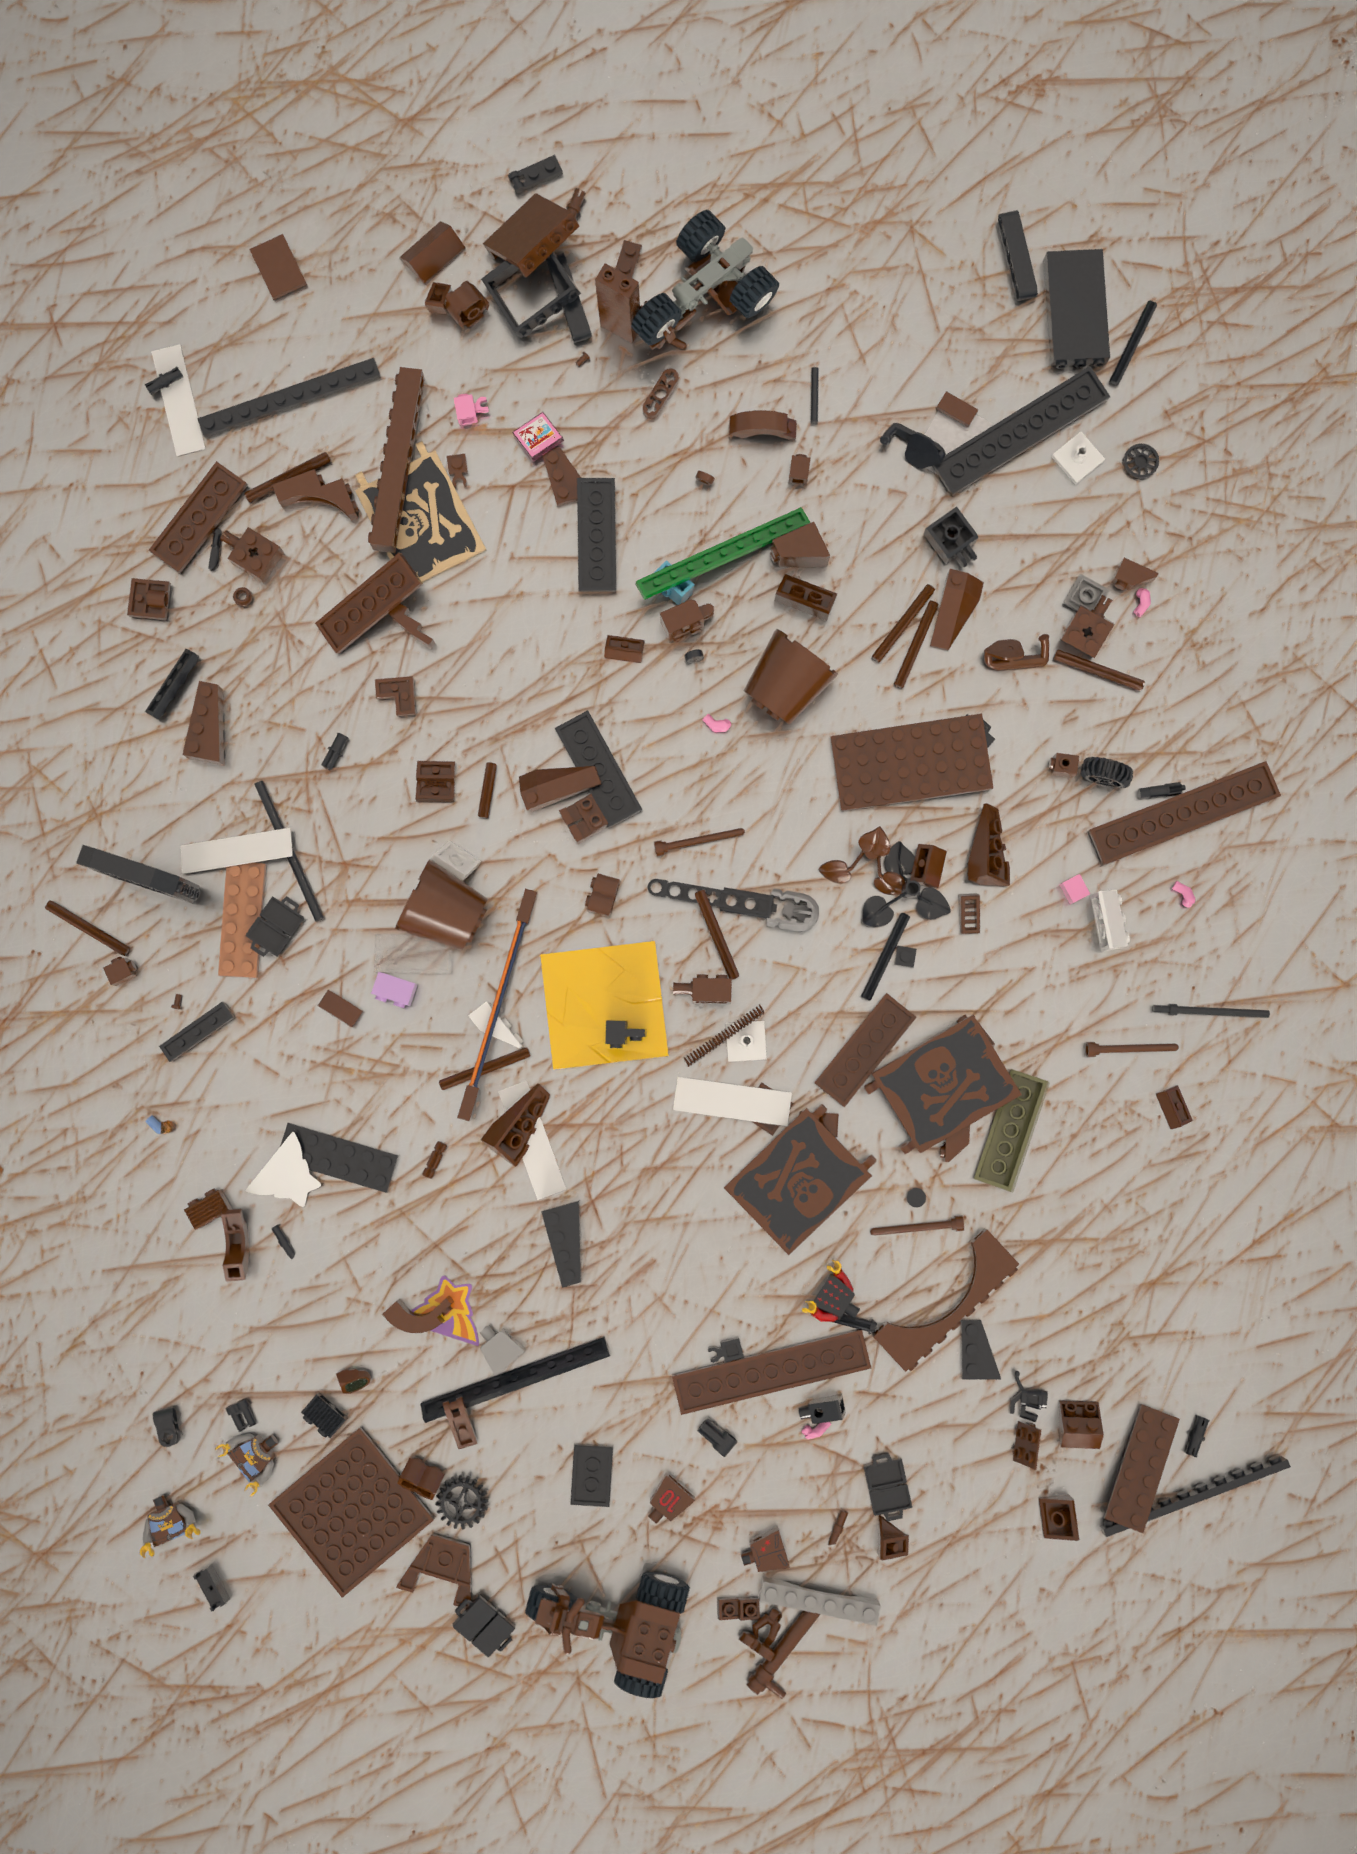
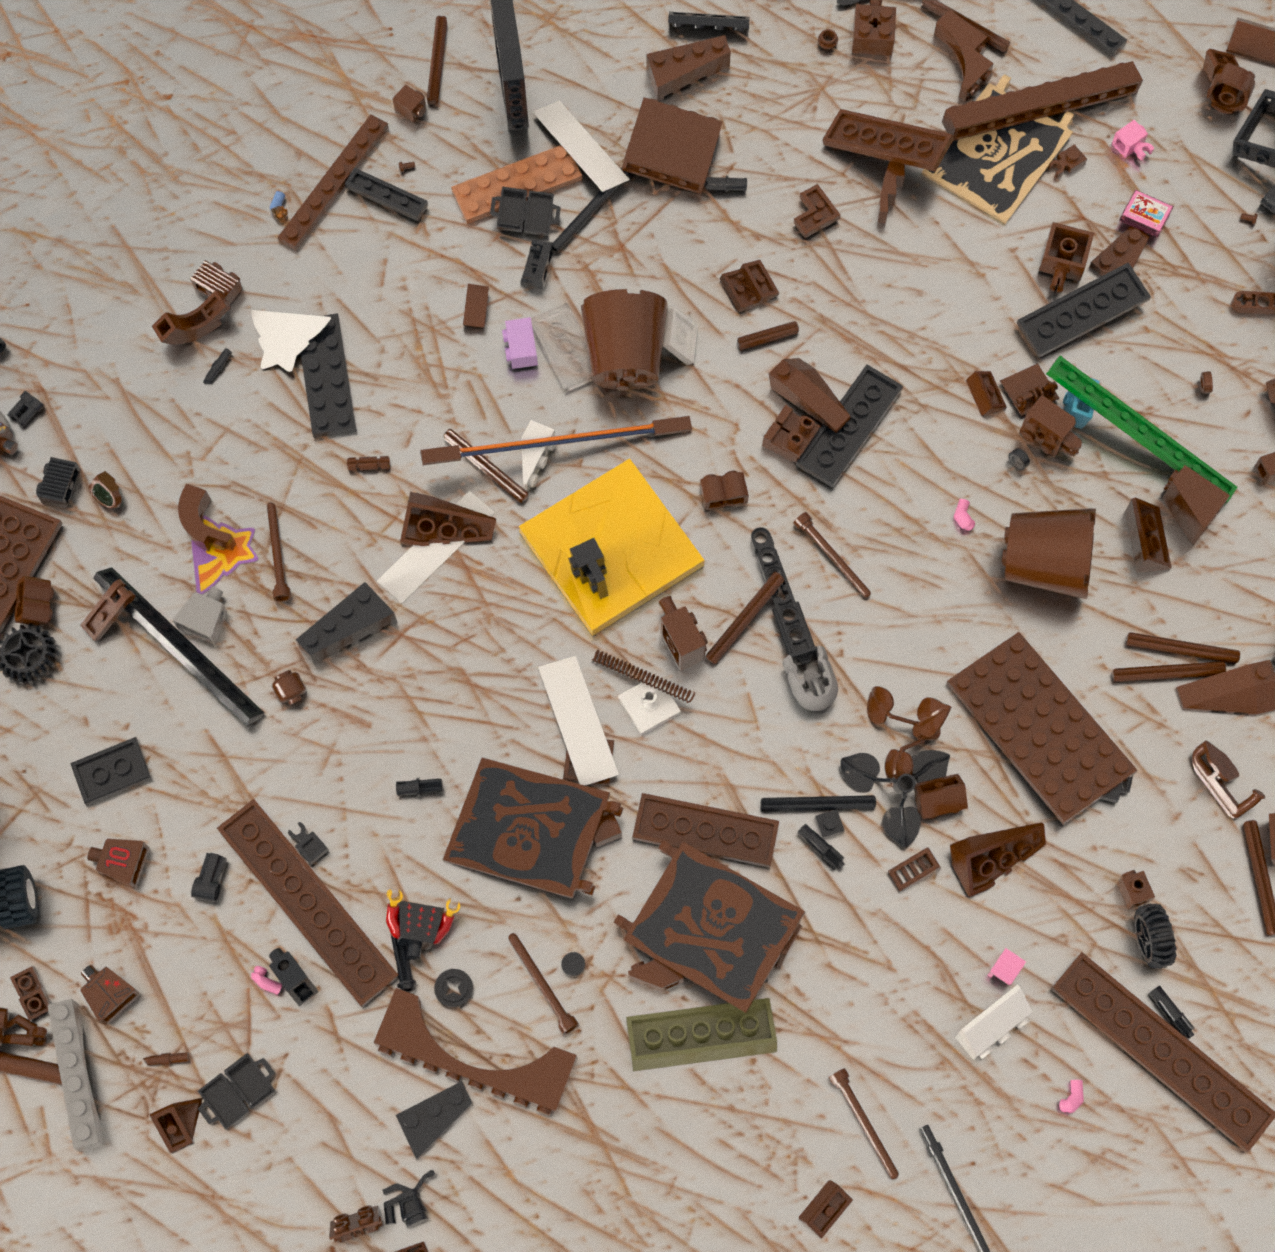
camera: 60 degrees right, 15 degrees down
none -> reddish brown piece [267,502,291,602]
none -> reddish brown head [272,670,306,705]
none -> reddish brown plate [278,114,389,251]
none -> black axle [396,777,443,796]
none -> black gear [434,969,473,1007]
none -> black hinge [520,240,553,289]
none -> reddish brown panel [622,97,723,194]
none -> black piece [797,824,845,869]
none -> reddish brown hinge [1000,363,1059,416]
none -> reddish brown brick [1039,222,1094,292]

